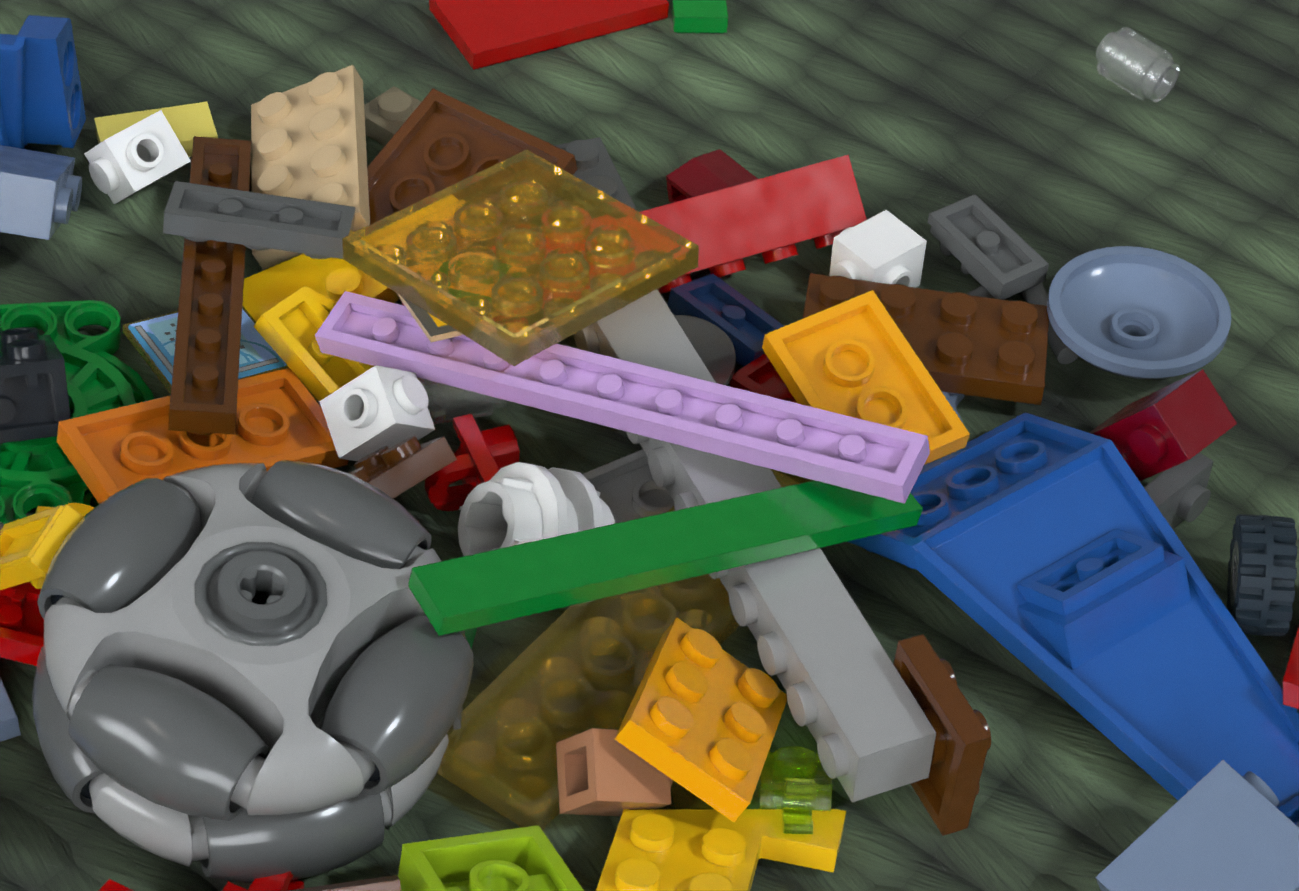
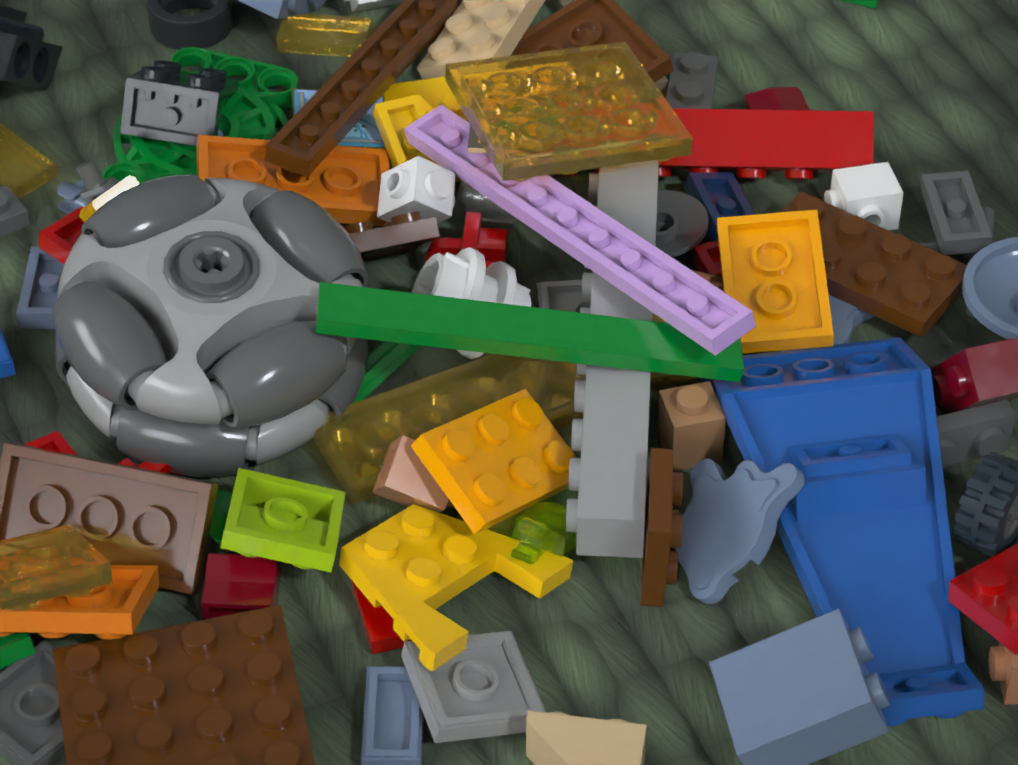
camera: 30 degrees right, 0 degrees up
dark grey plate [163,181,356,259] -> none
none -> clear yellow tile [276,14,372,57]
none -> medium nougat brick [656,381,726,471]
none -> sand blue tile [676,459,805,604]

